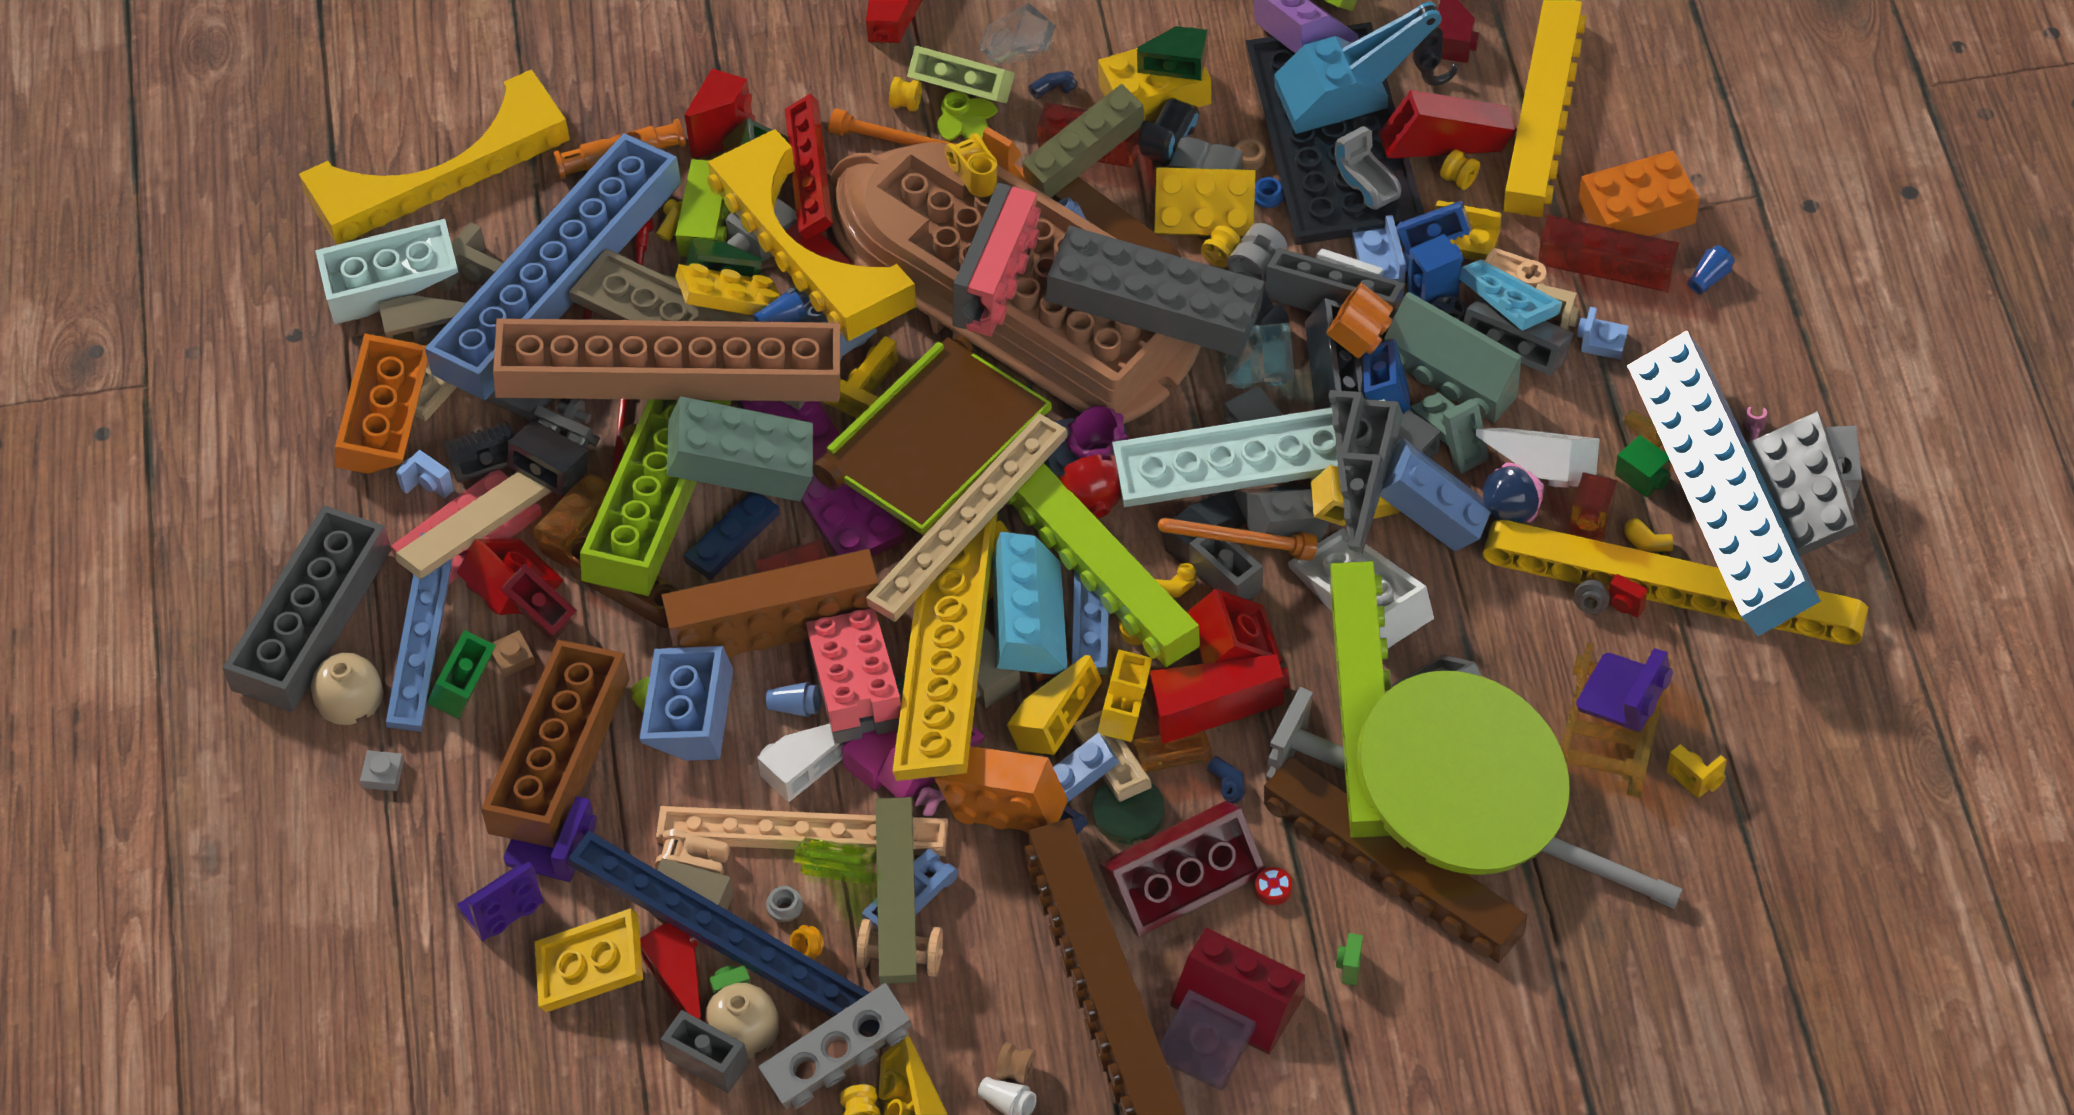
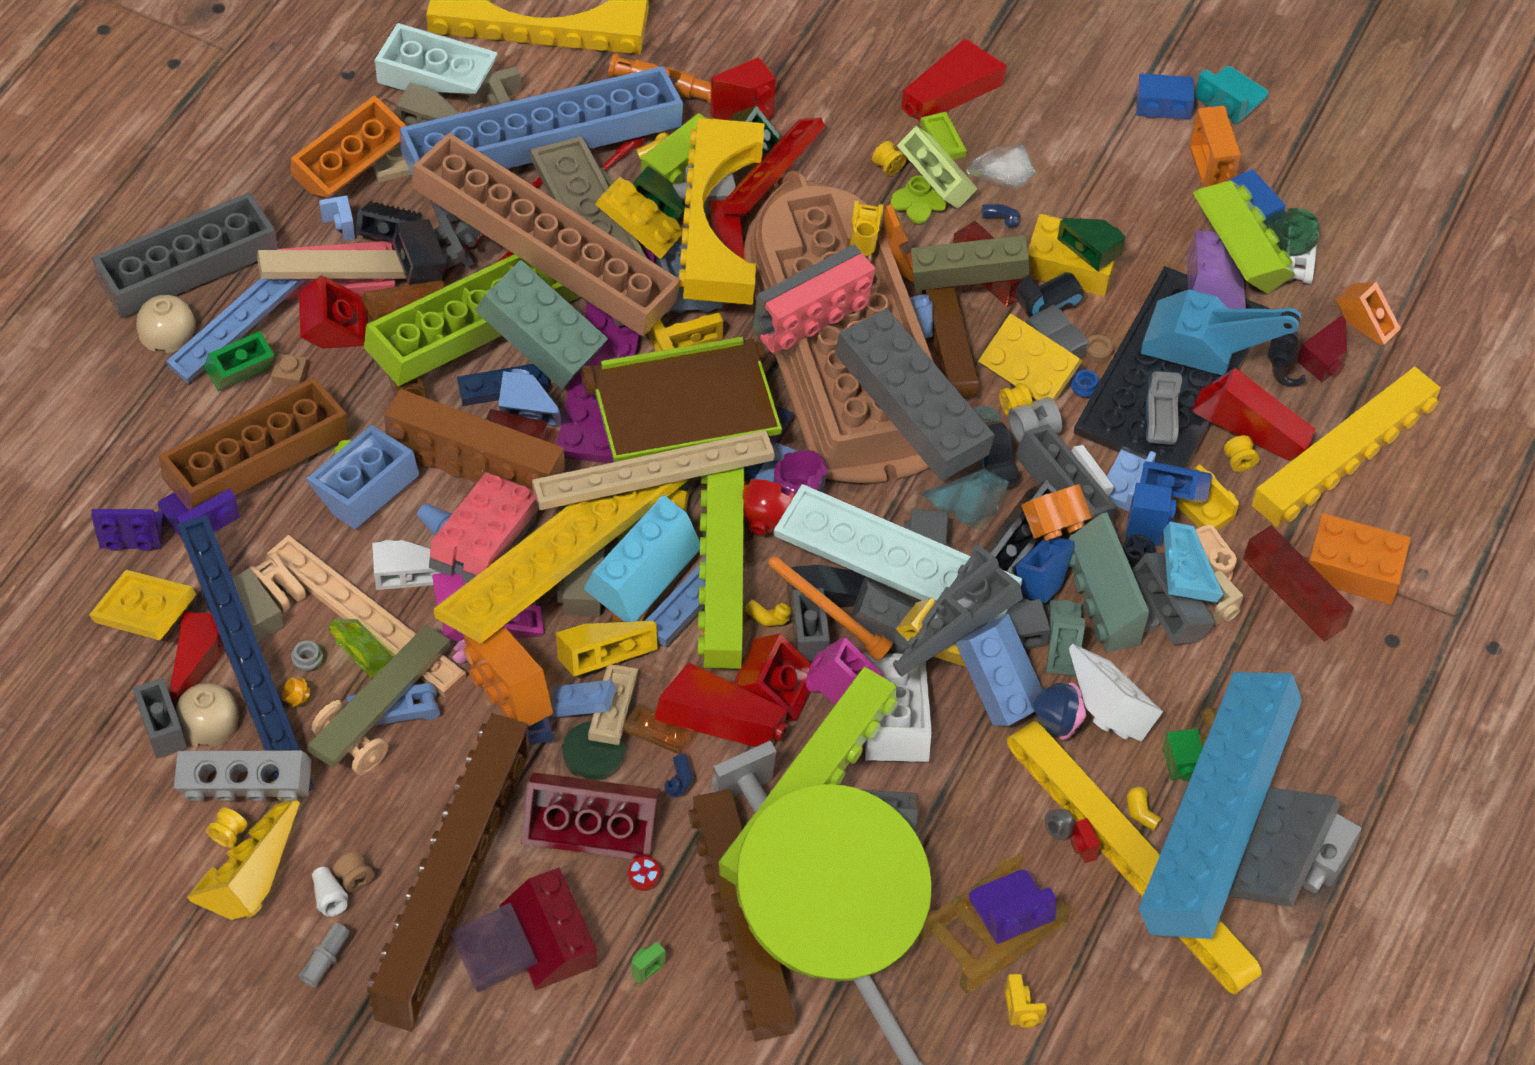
camera: 30 degrees right, 0 degrees up
light grey plate [360,750,404,791] -> none
dark red slope [501,564,577,642] -> none
bright green plate [709,965,750,996] -> none
blue cone [753,292,806,322] -> none
orange piece [828,108,955,146] -> none
yellow slope [1097,649,1152,743] -> none
clear red brick [1569,472,1617,542] -> none
light blue bracket [1577,307,1629,360] -> none
blue cone [1687,245,1735,295] -> none
bright pink hand [1745,407,1767,442] -> none
none -> medium blue slope [498,369,562,427]
none -> dark pink torso [806,637,884,704]
none -> lime tile [920,112,967,160]

